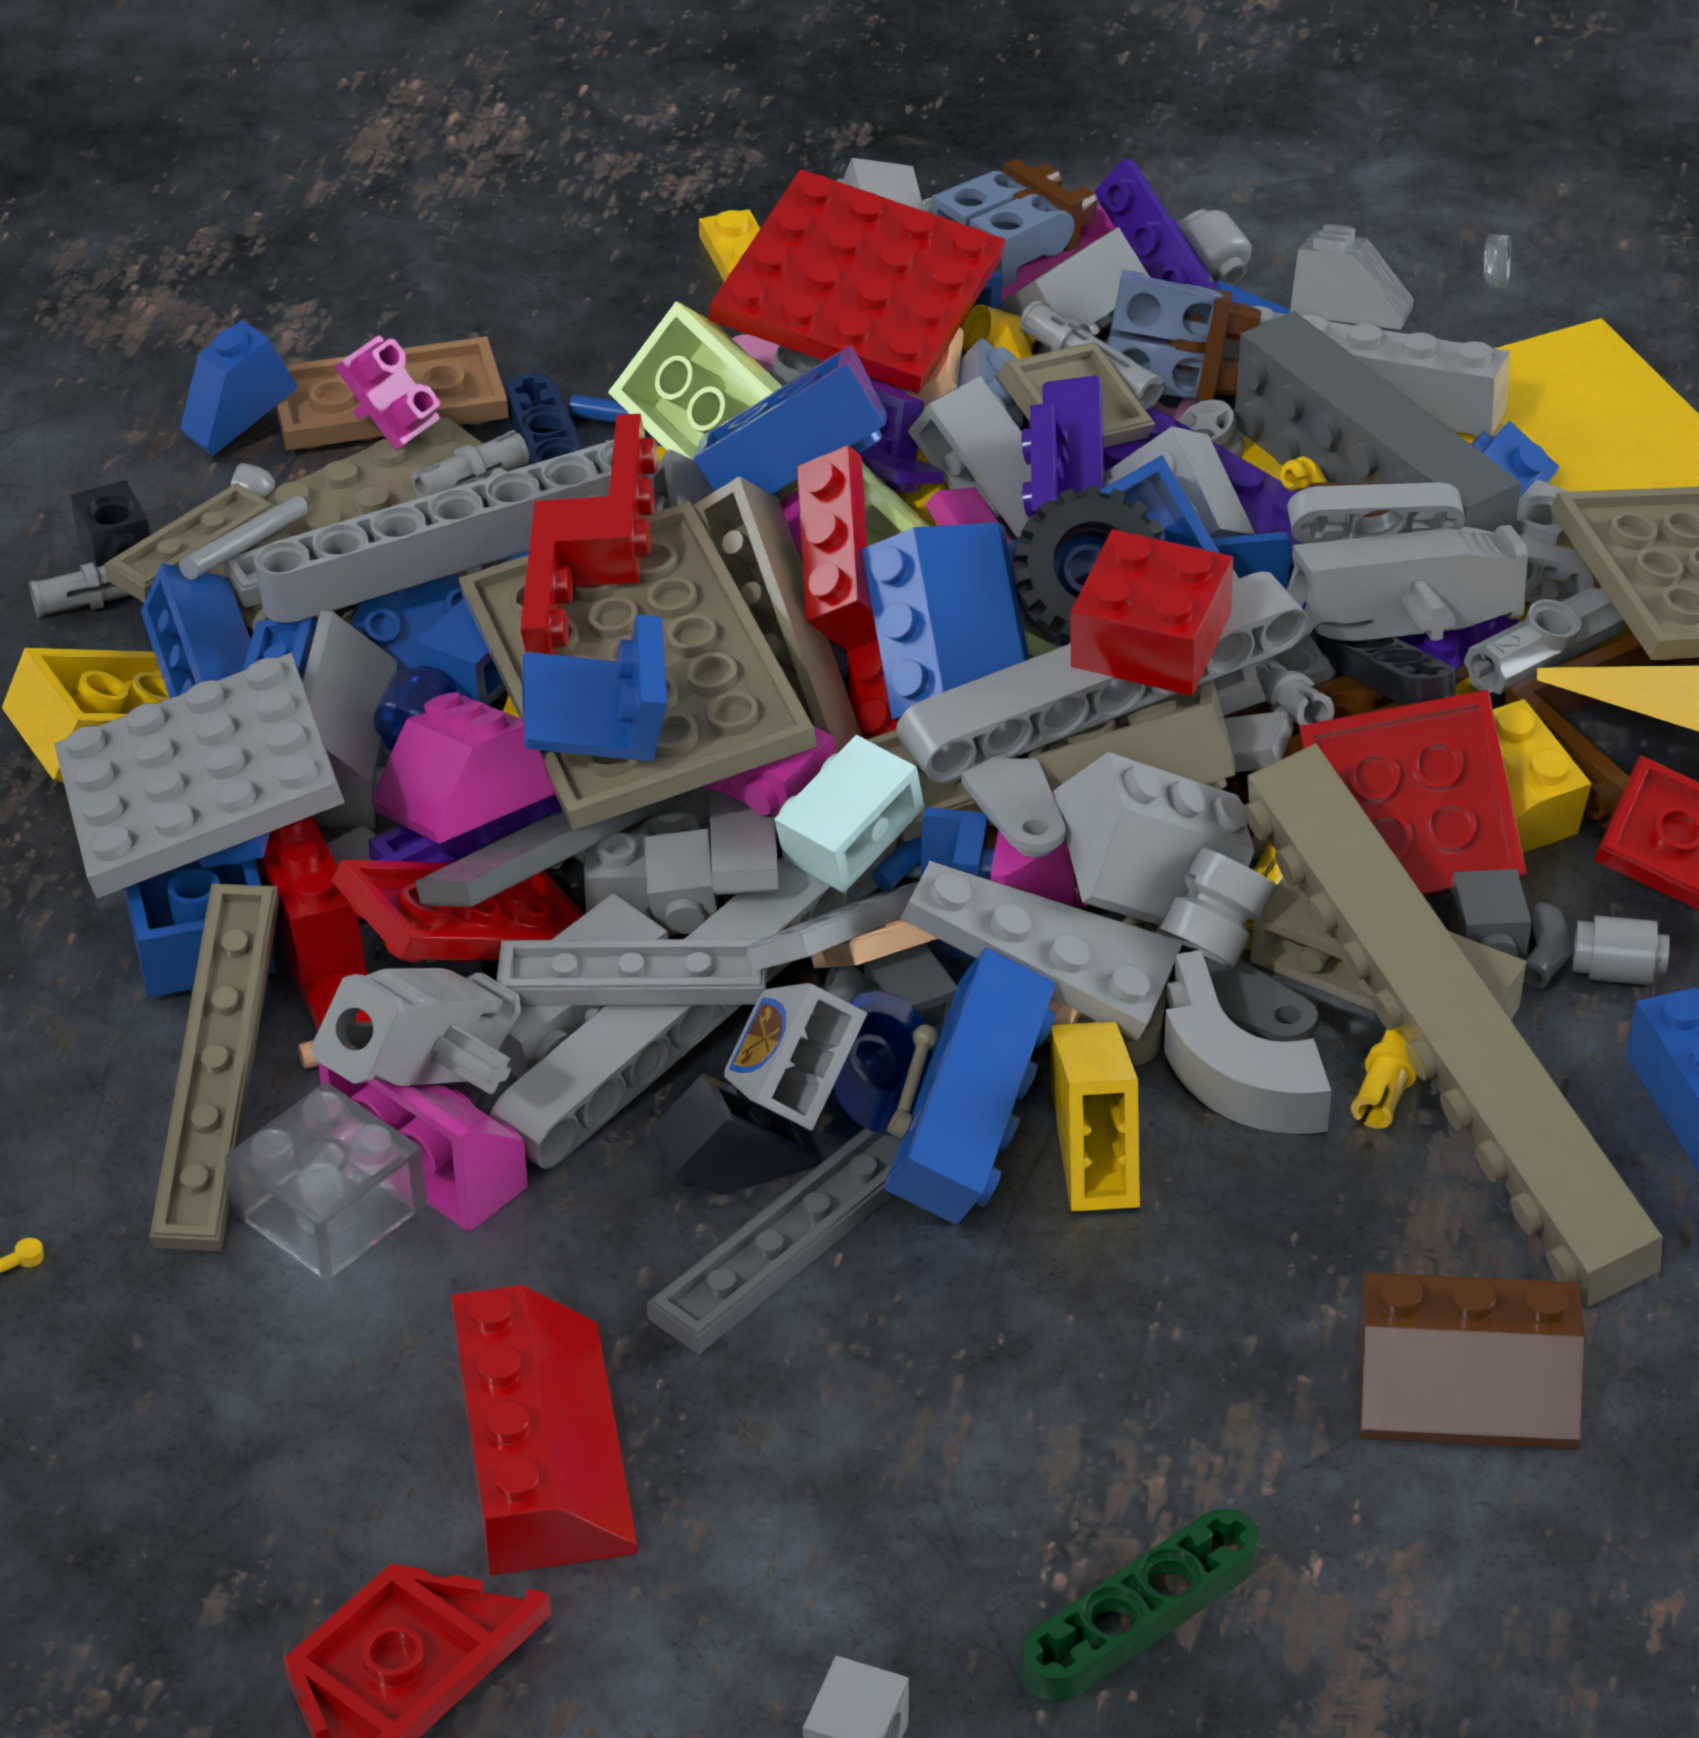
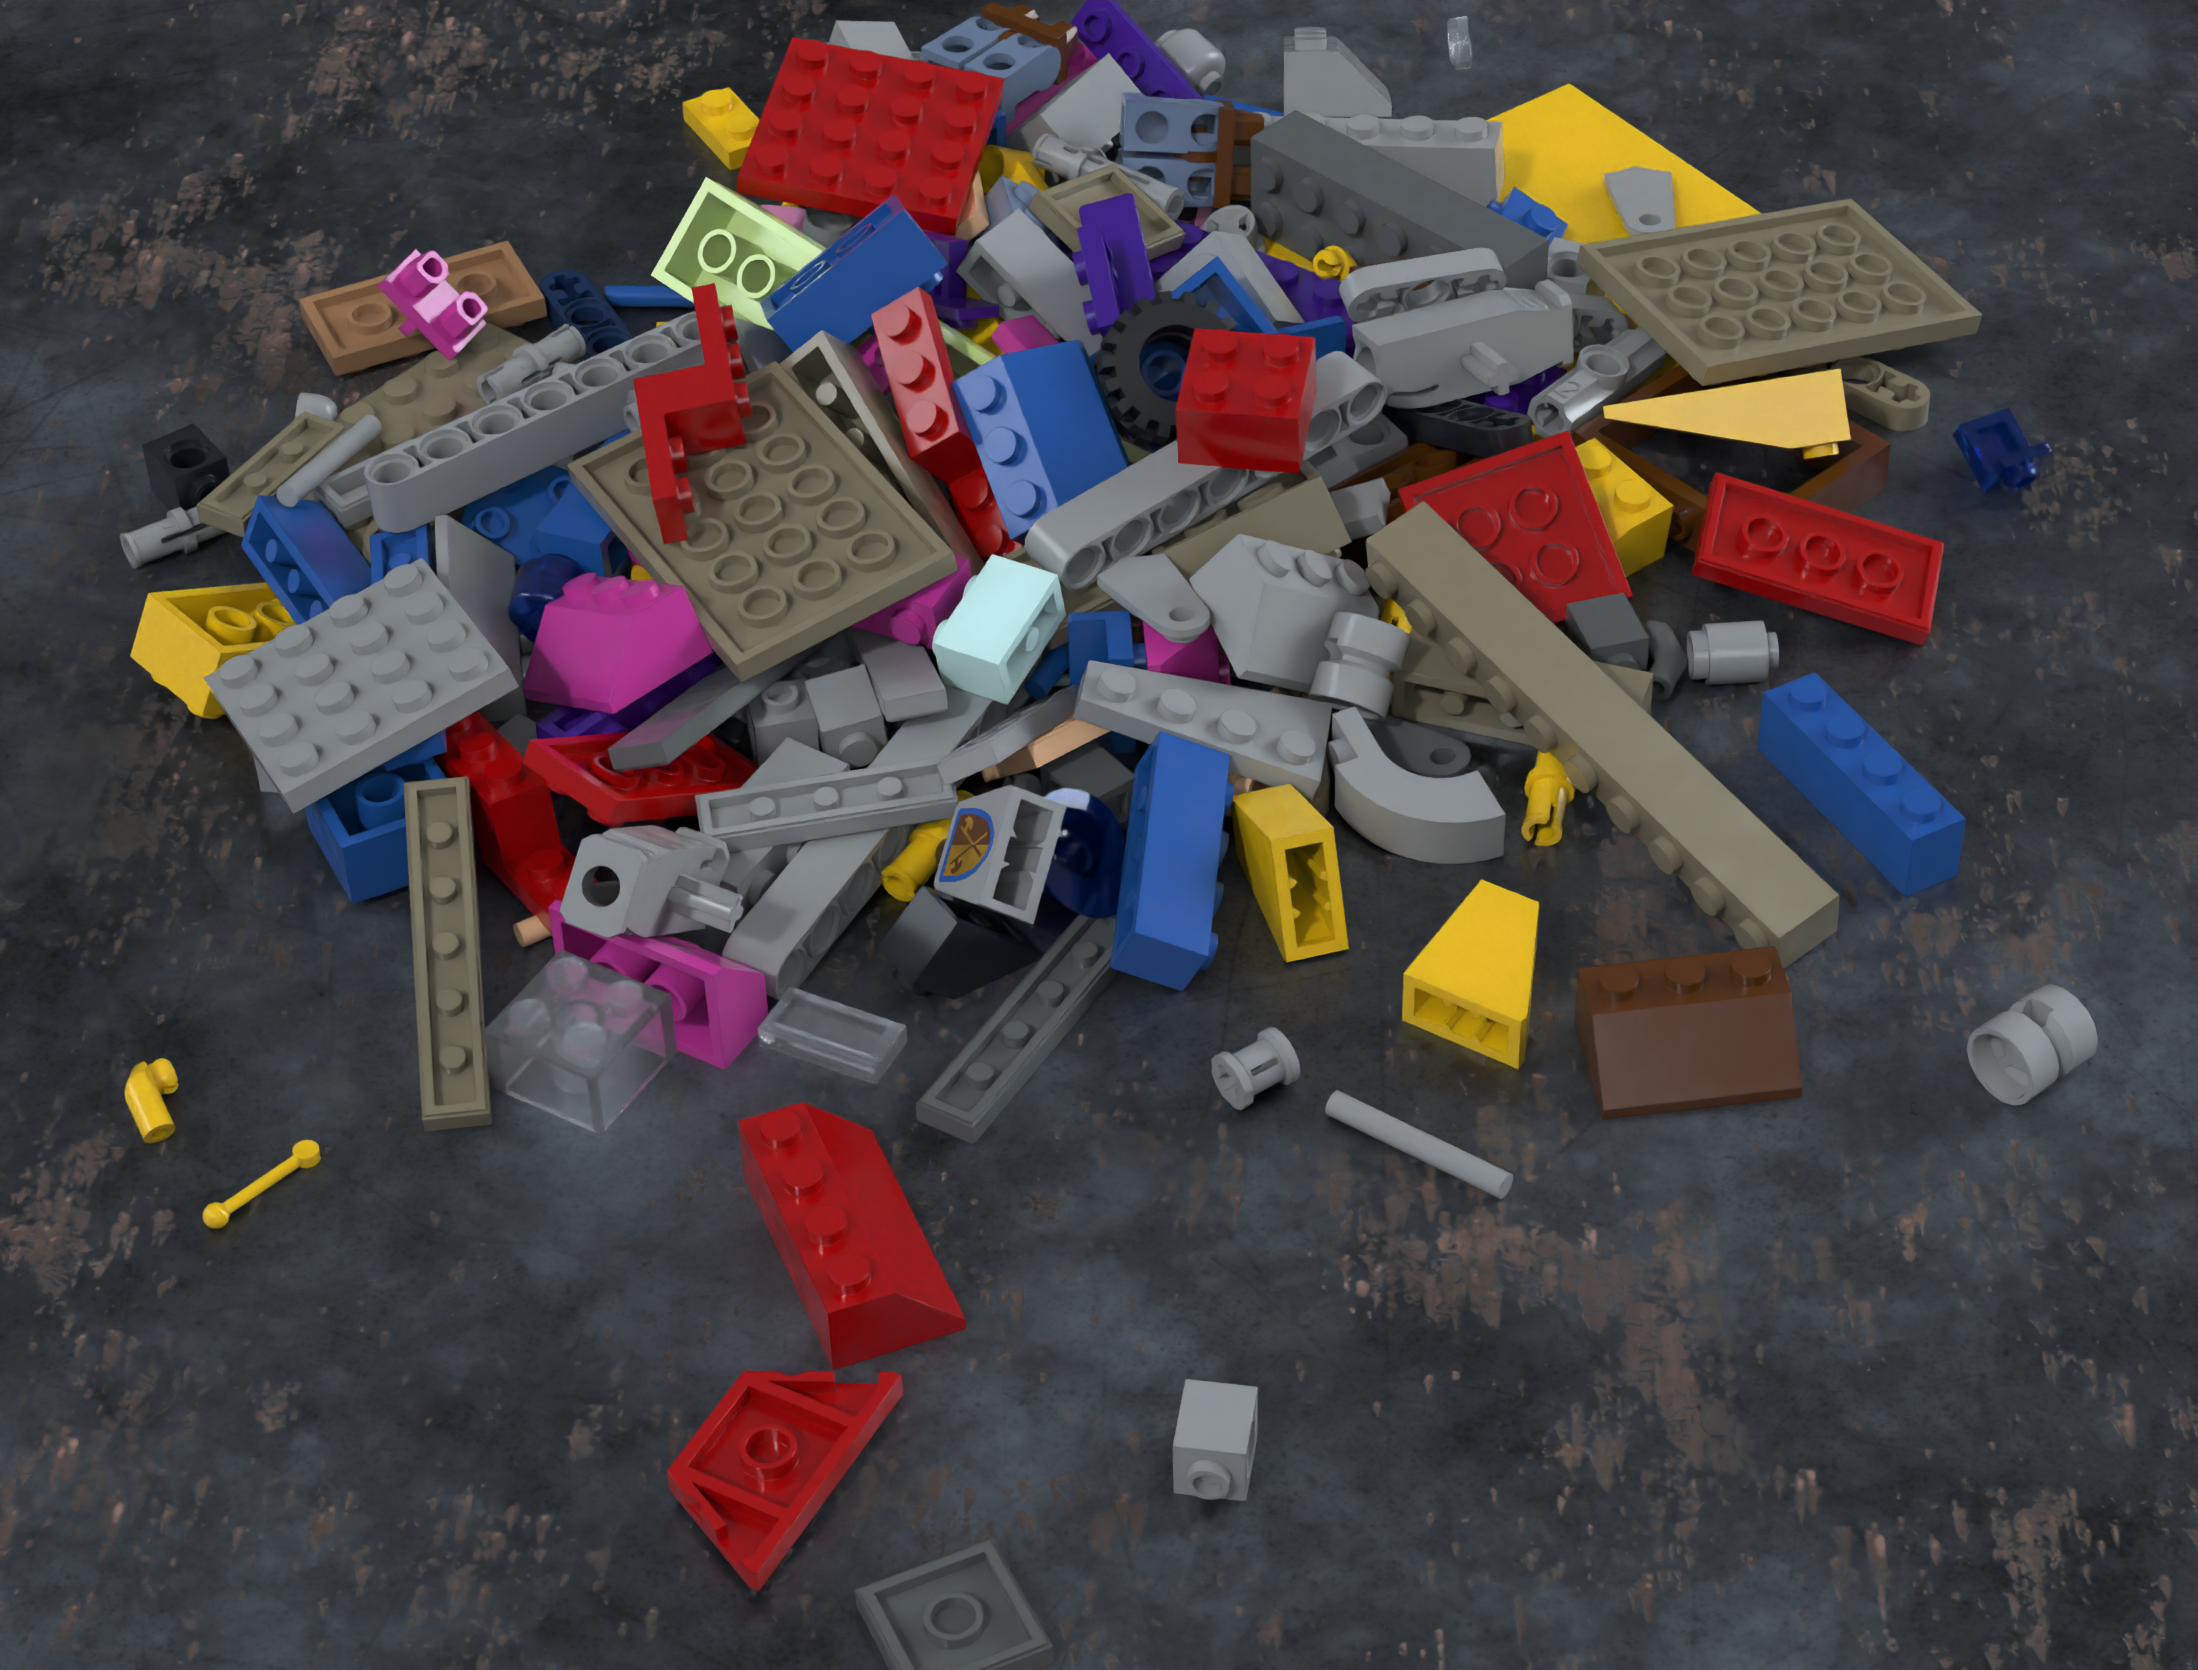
camera: 10 degrees left, 0 degrees up
blue slope [180,320,298,457] -> none
blue bracket [522,614,667,762] -> none
dark tan hinge [887,1024,939,1139] -> none
dark green beam [1021,1509,1260,1702] -> none
light grey pin [1255,661,1334,726] -> none
none -> clear tile [758,987,907,1085]
none -> yellow pin [880,790,974,902]
none -> light grey bush [1211,1027,1301,1110]
none -> light grey bar [1325,1090,1513,1199]
none -> yellow slope [1402,879,1539,1069]
none -> light grey piece [1603,166,1675,236]

